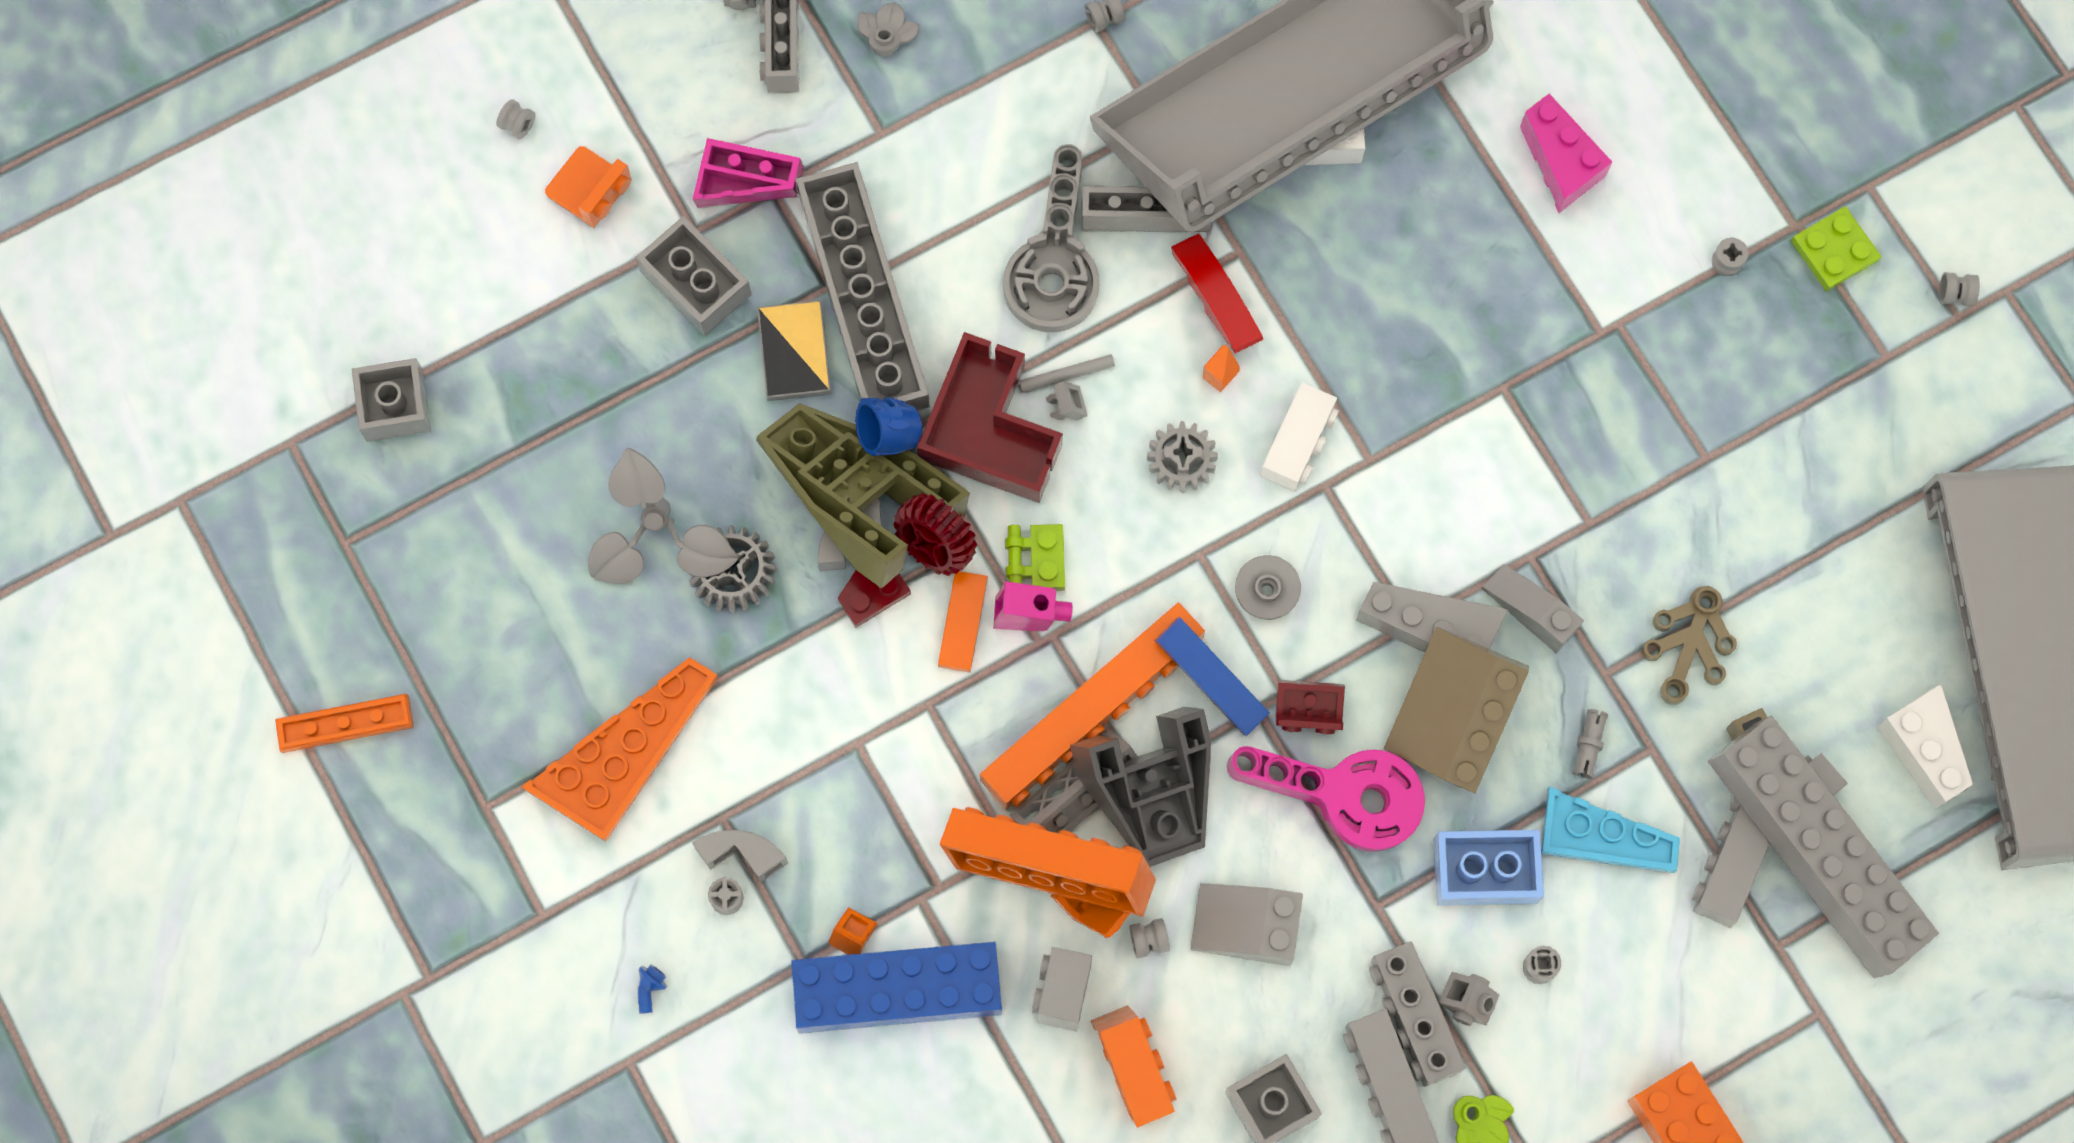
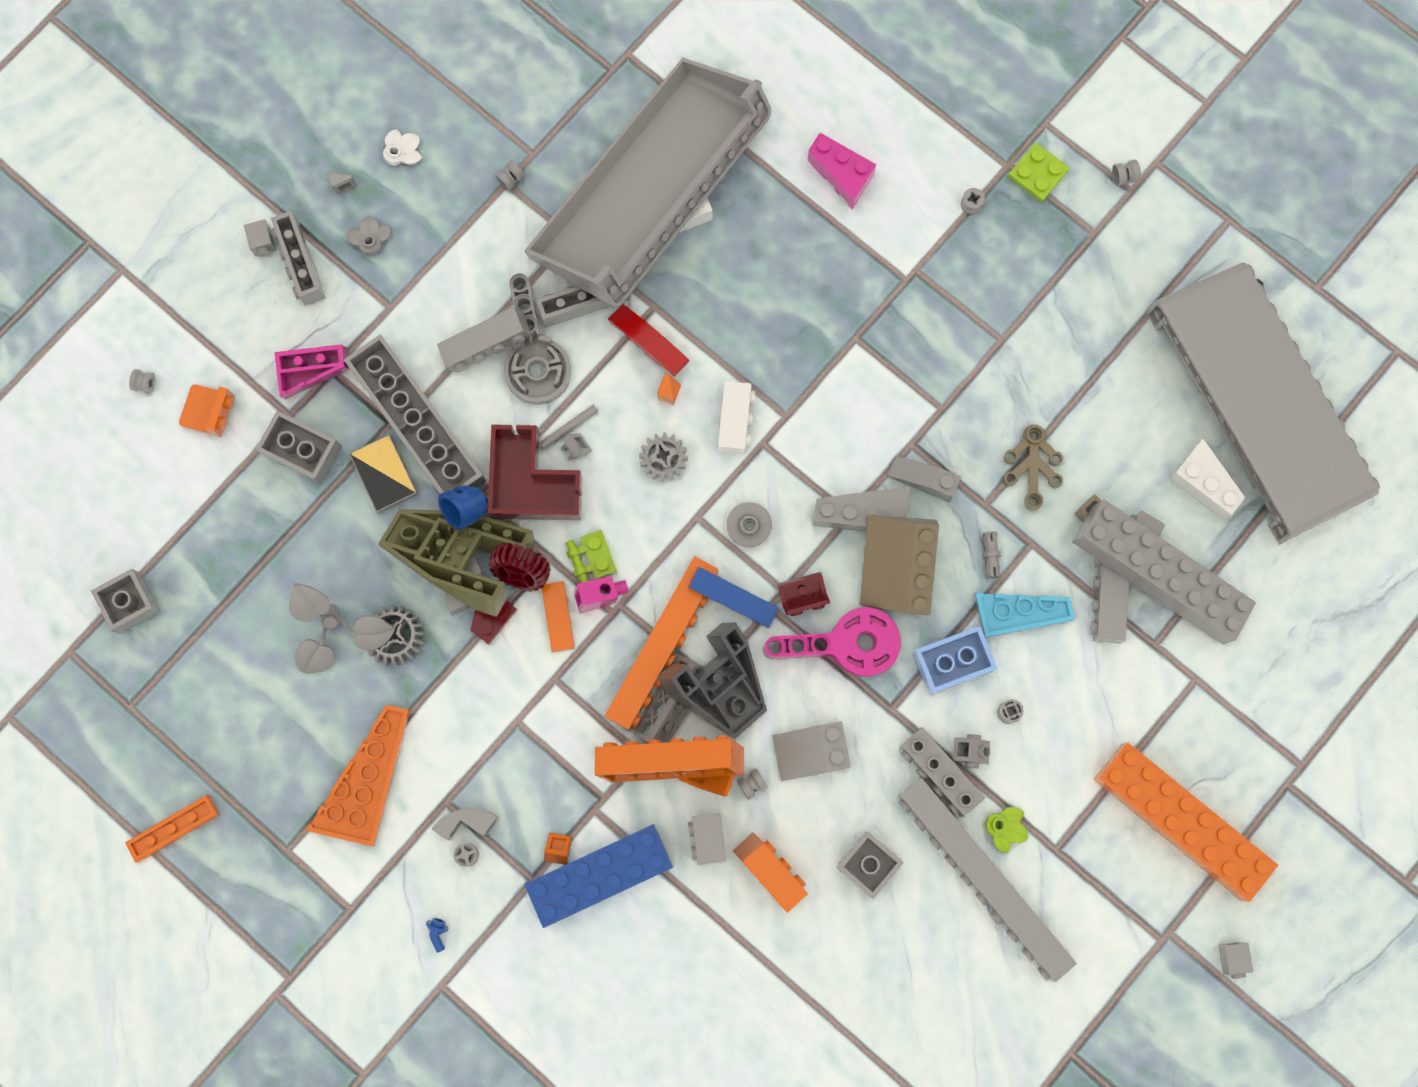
camera: 15 degrees left, 5 degrees up
none -> light grey brick [437,307,532,372]

